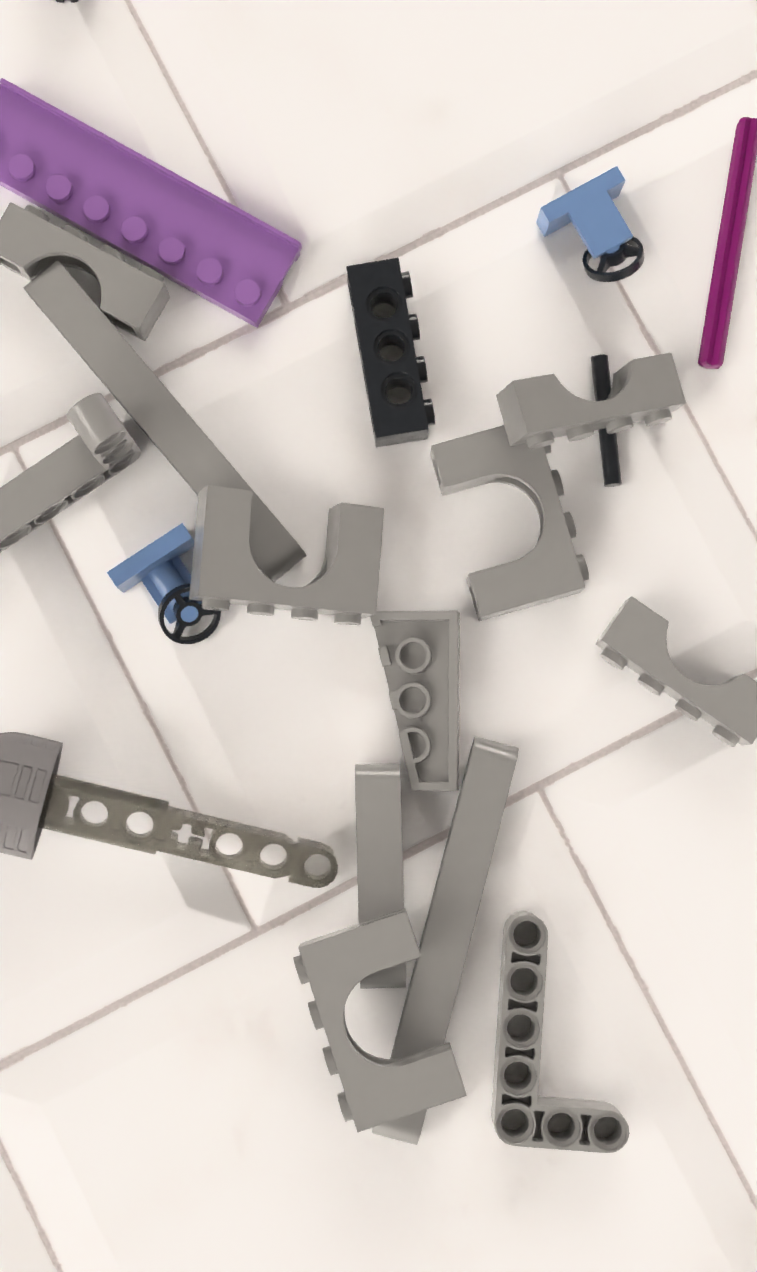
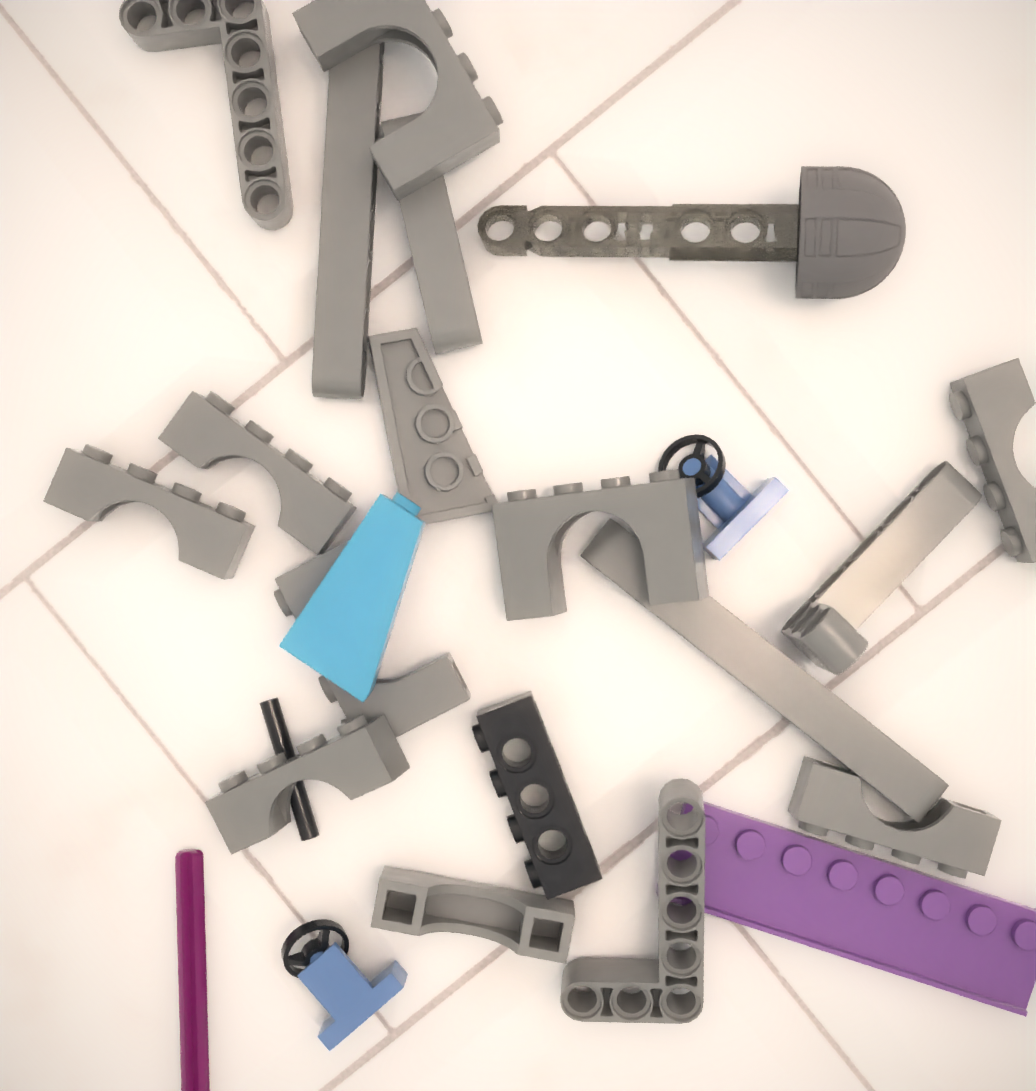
camera: 170 degrees right, 5 degrees up
none -> light grey arch [158,391,357,555]
none -> medium azure slope [279,492,426,702]
none -> light grey arch [370,865,575,964]
none -> light grey beam [560,778,705,1024]

